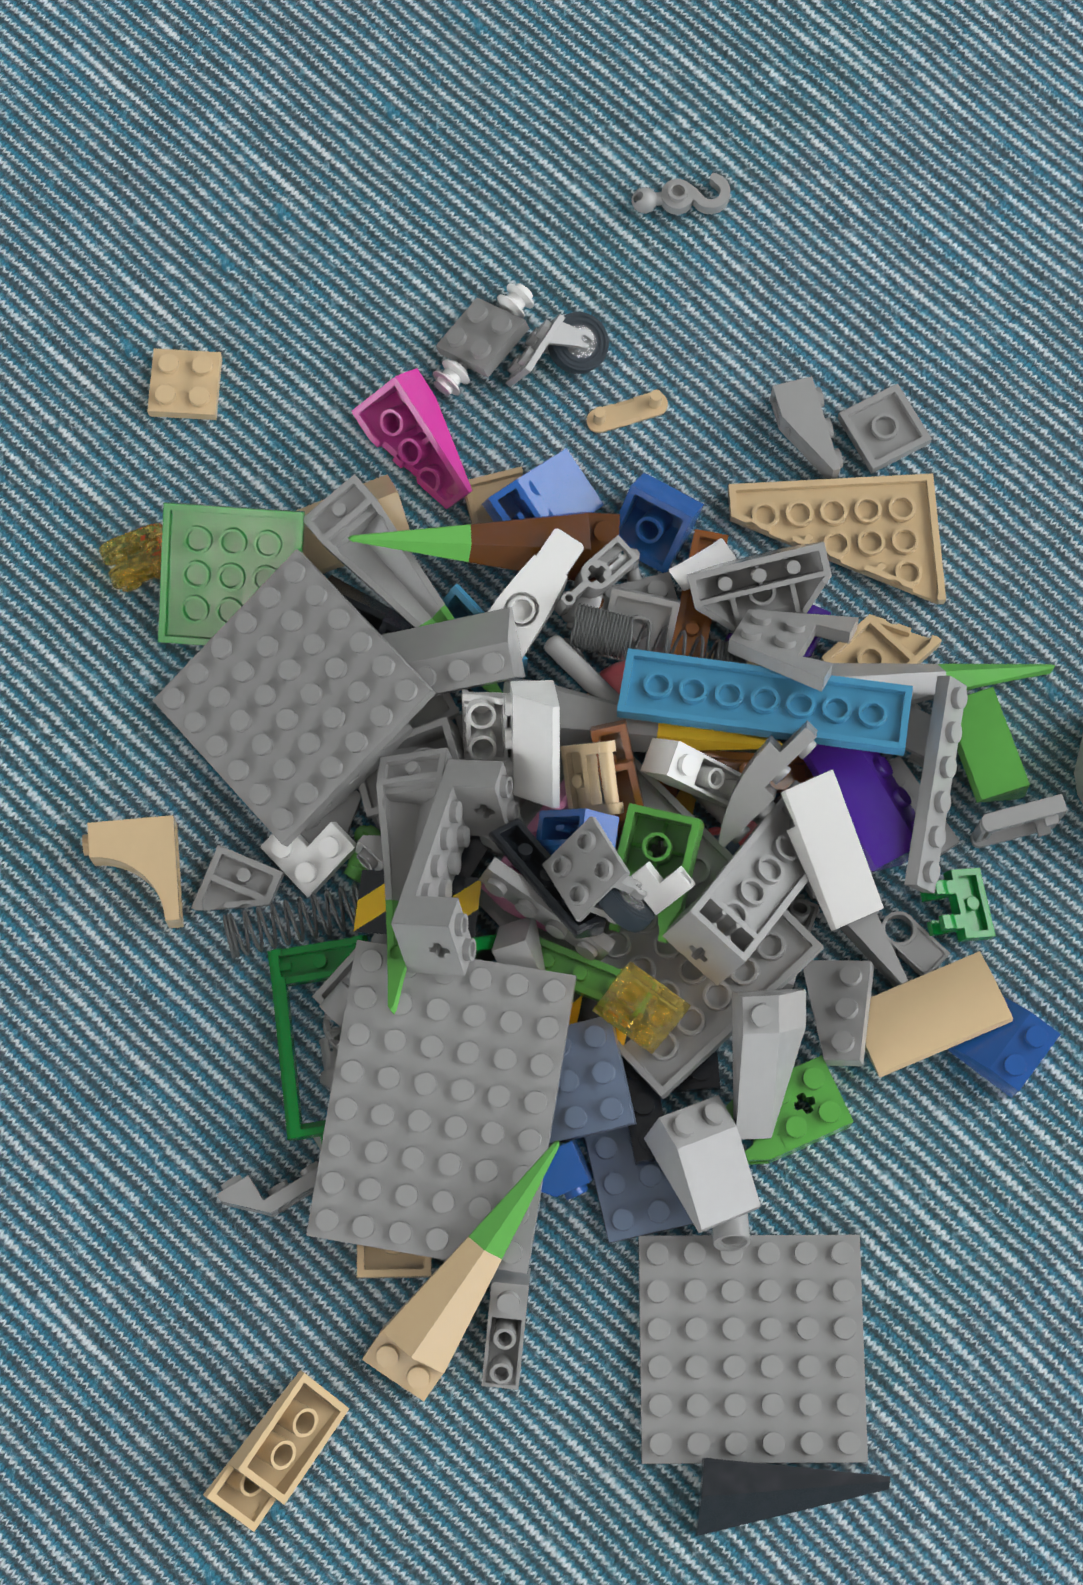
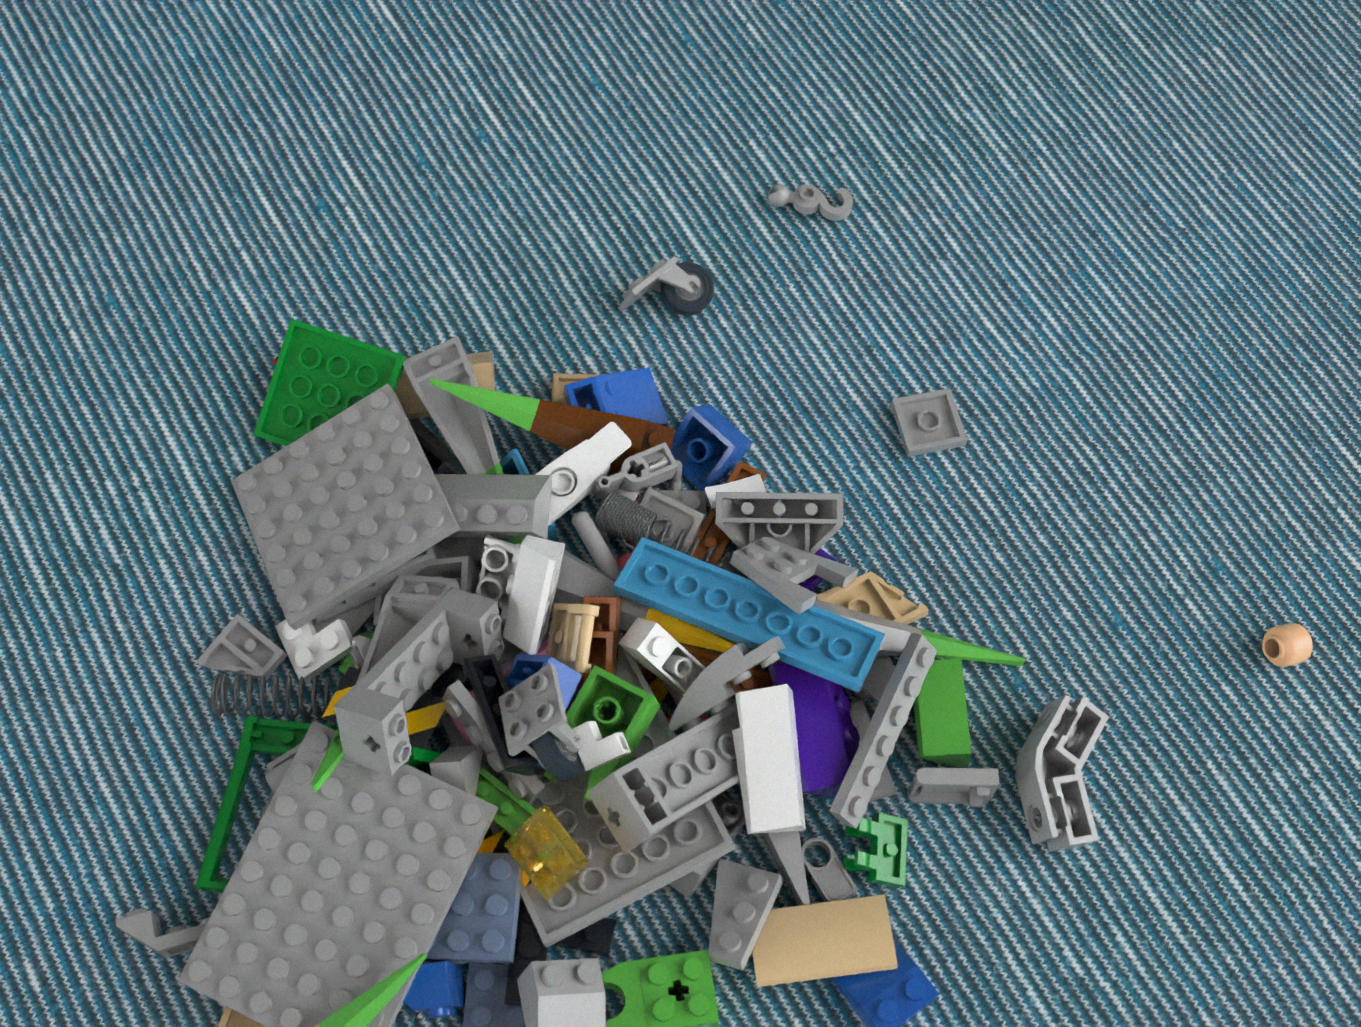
camera: 15 degrees right, 10 degrees down
tan arch [82,815,184,928] -> none
clear yellow brick [99,523,163,592] -> none
tan plate [147,349,222,420] -> none
dark pink wedge [351,368,473,509] -> none
light grey plate [433,283,534,396] -> none
tan piece [587,390,668,433] -> none
tan wing [728,473,946,604] -> none
light grey wedge [732,989,806,1140] -> none
light grey slope [770,376,843,479] -> none

